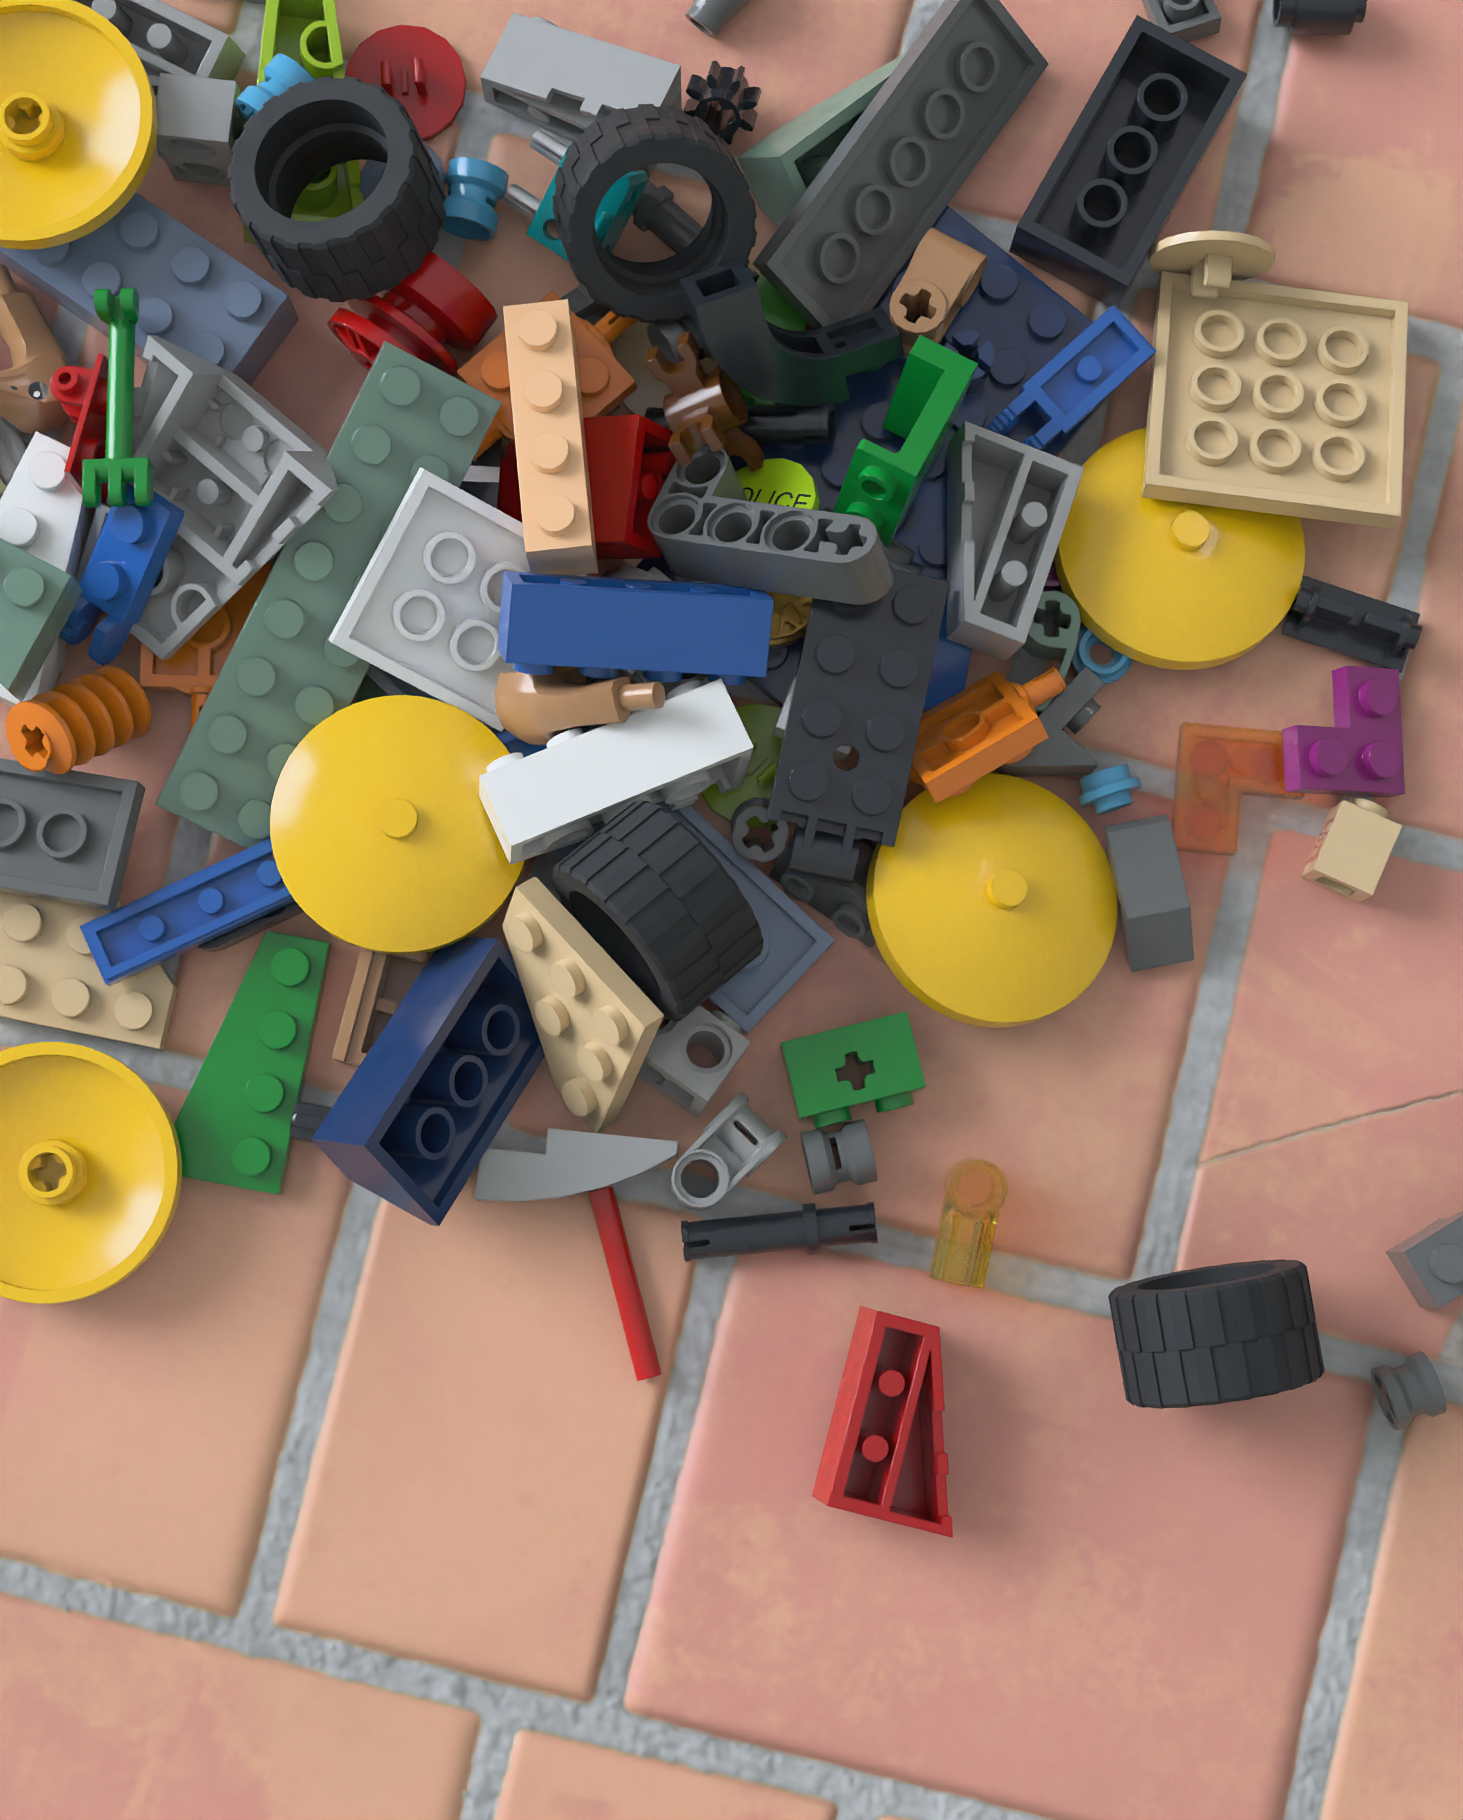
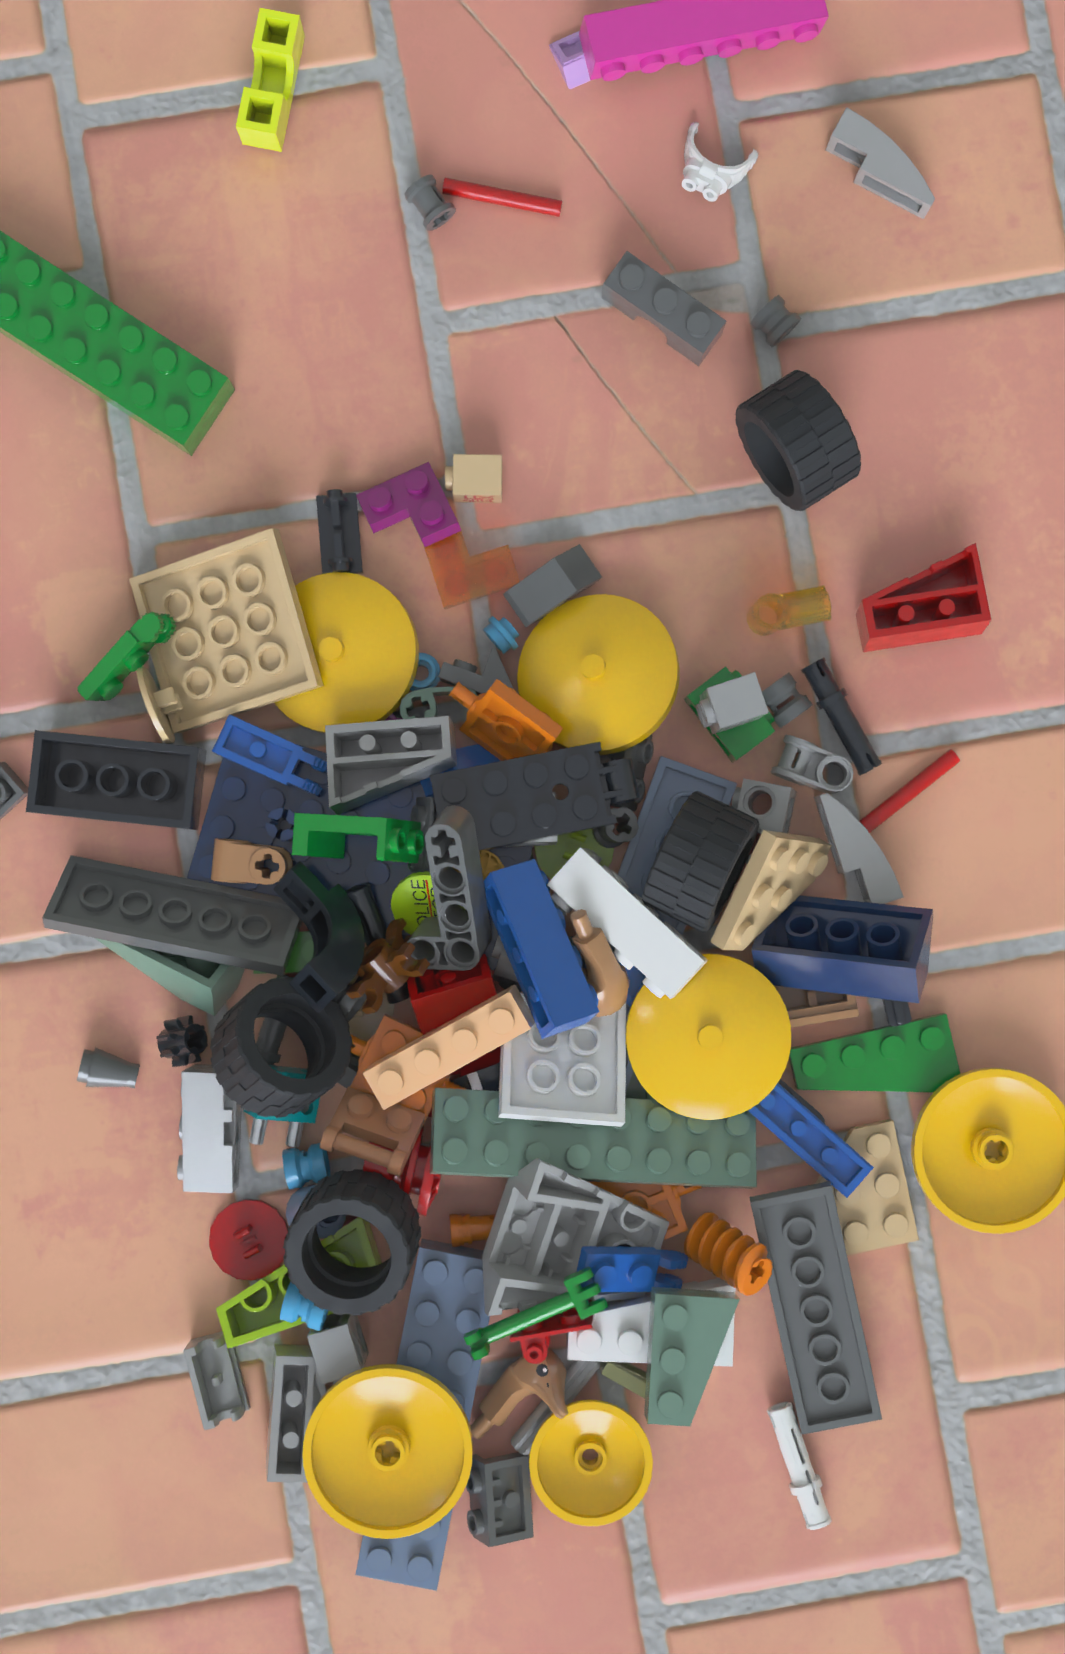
camera: 115 degrees left, 5 degrees up
none -> green hinge [77,612,177,701]
none -> nougat plate [320,1087,425,1177]
none -> orange pin [449,1214,496,1247]
none -> light grey brick [696,672,769,735]

